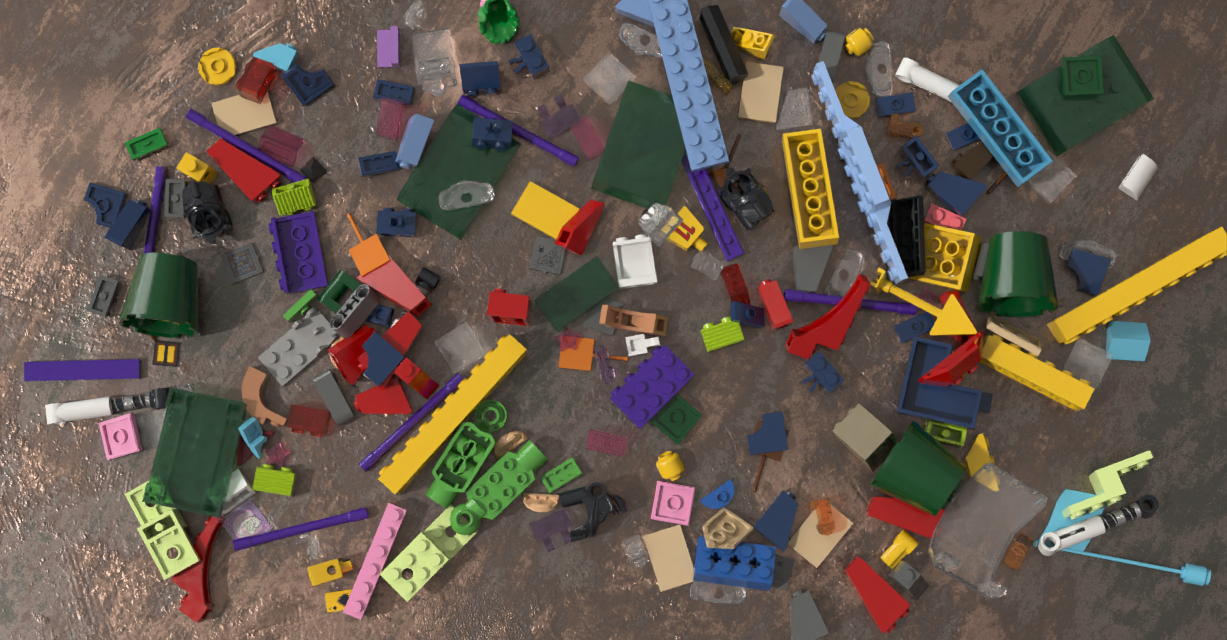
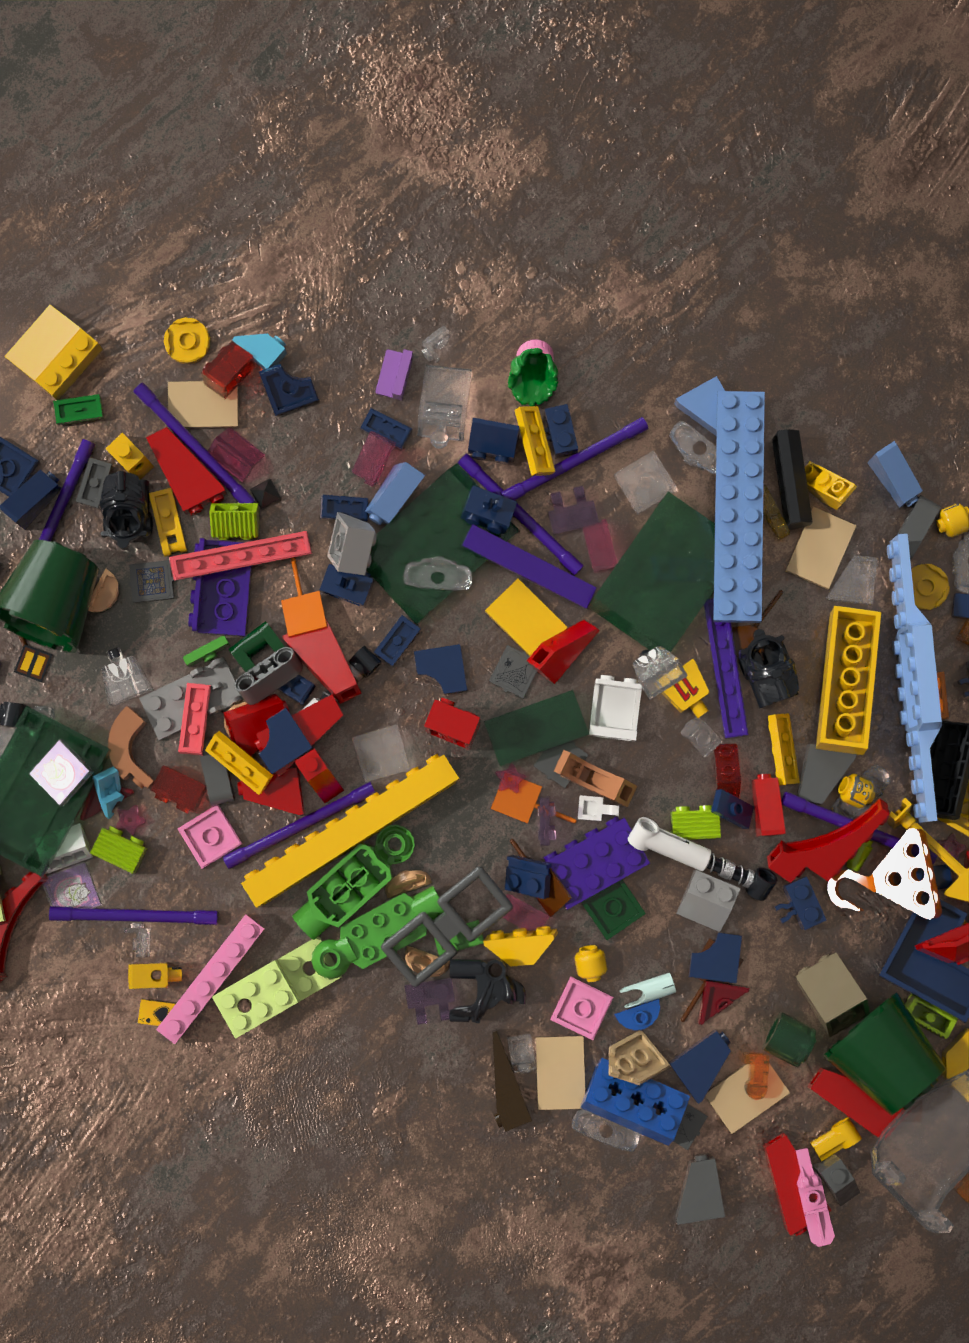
camera: 15 degrees right, 0 degrees up
none -> yellow slope [4,305,103,400]
none -> tile [29,739,94,807]
none -> light nougat plate [88,569,119,613]
none -> clear torso [101,647,154,706]
none -> yellow plate [149,488,188,557]
none -> coral tile [169,531,312,581]
none -> coral tile [178,683,211,756]
none -> bright pink tile [178,805,243,869]
none -> yellow plate [205,731,274,795]
none -> light grey slope [327,512,377,575]
none -> dark blue plate [374,615,421,667]
none -> dark grey bar [381,866,513,987]
none -> dark blue tile [414,644,467,694]
none -> dark purple tile [461,525,597,609]
none -> yellow slope [483,926,558,967]
none -> dark brown slope [492,1029,532,1132]
none -> dark purple piece [500,417,649,501]
none -> dark blue plate [505,855,552,899]
none -> reddish brown piece [510,839,572,918]
none -> yellow plate [515,406,555,476]
none -> light aqua piece [620,973,676,1008]
none -> piece [628,817,778,901]
none -> light grey slope [676,870,740,932]
none -> dark red tile [698,980,750,1025]
none -> clear green piece [762,1012,816,1068]
none -> yellow plate [768,713,800,786]
none -> bright pink piece [795,1148,835,1247]
none -> piece [828,828,942,919]
none -> yellow head [838,774,875,808]
none -> lime cone [846,840,873,872]

